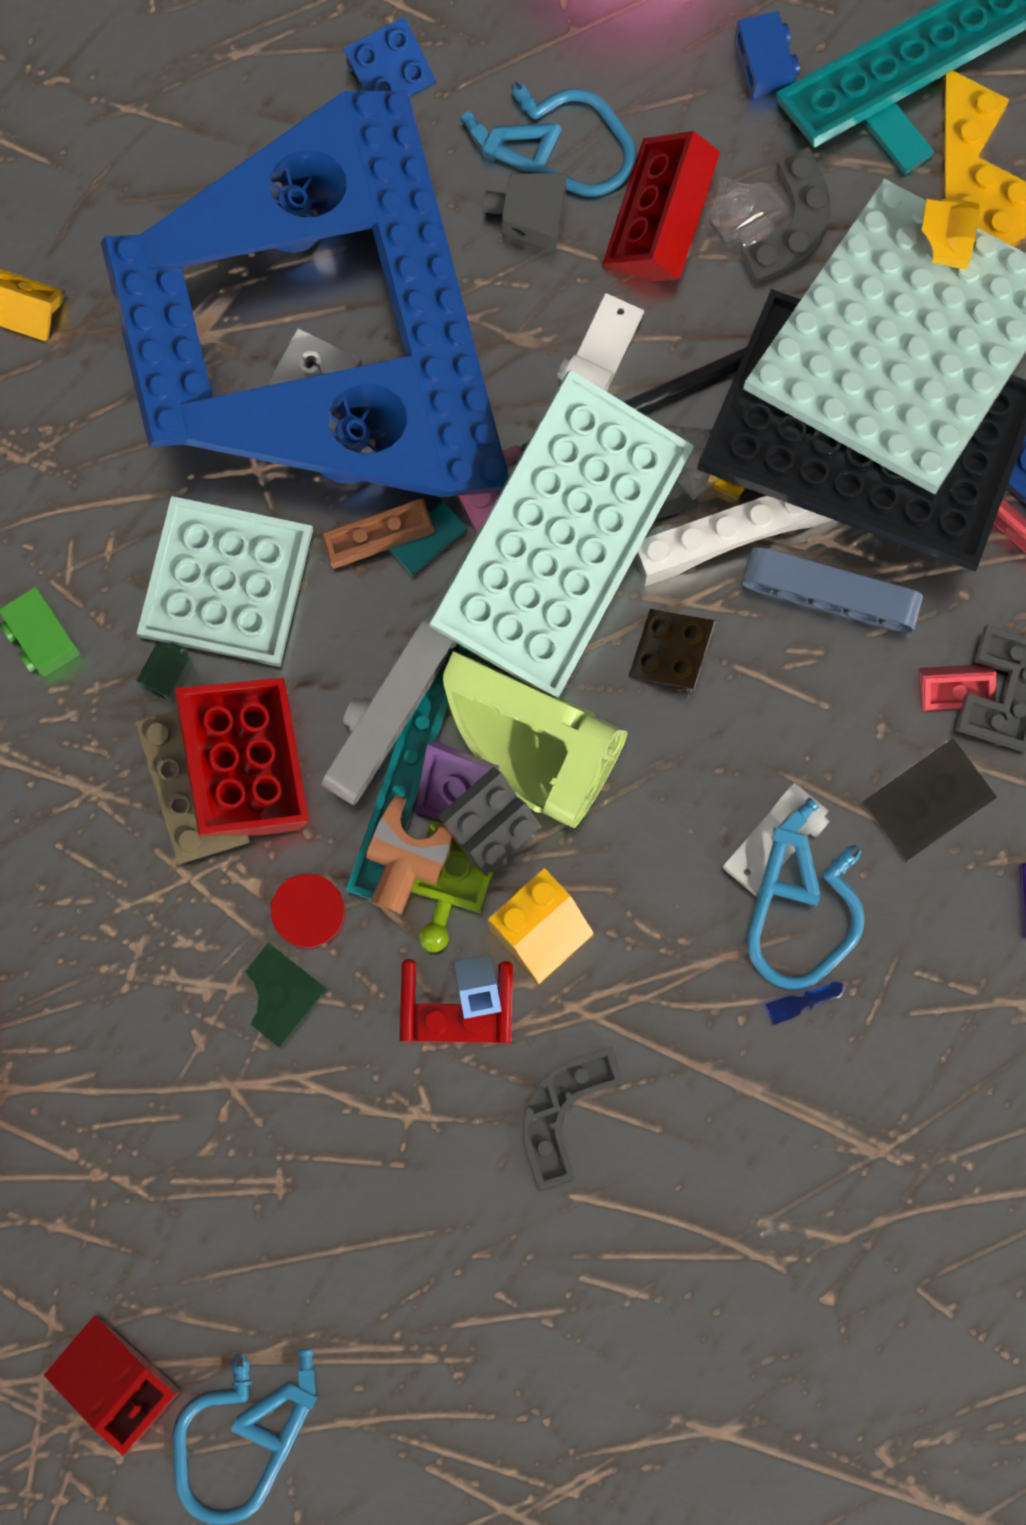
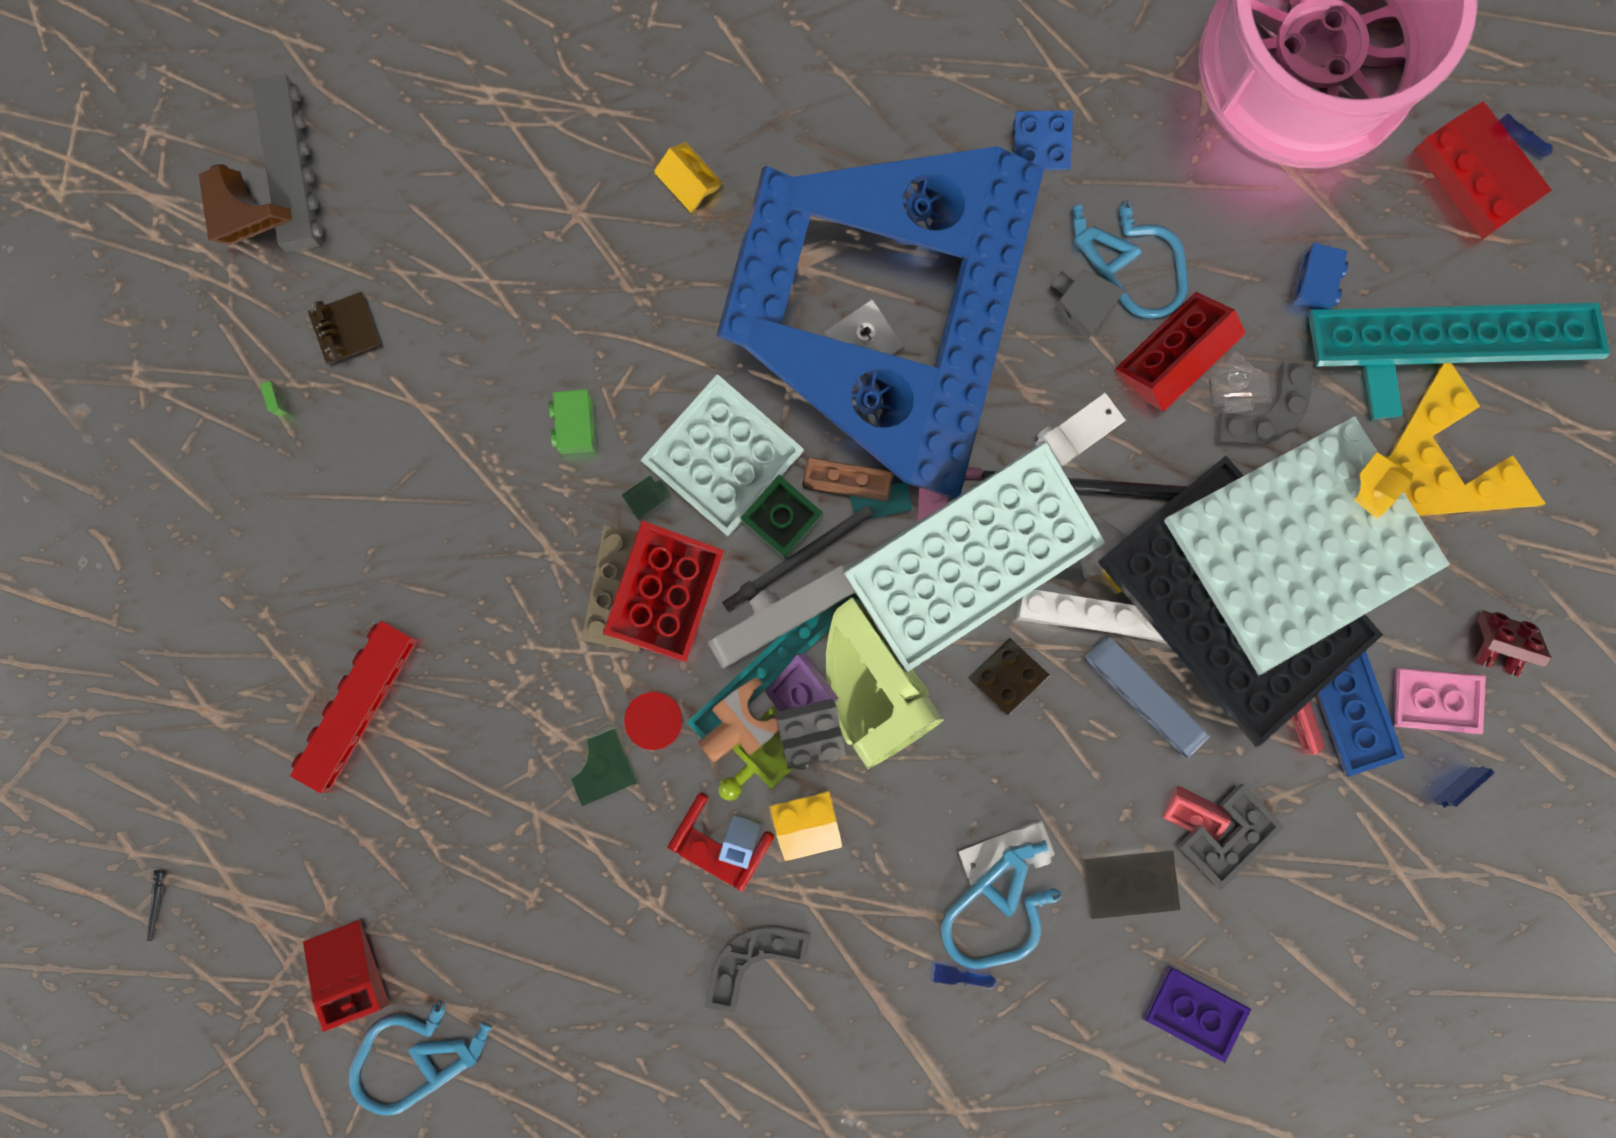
camera: 30 degrees right, 5 degrees up
none -> dark grey bar [722,505,874,612]
none -> dark green brick [740,475,823,560]

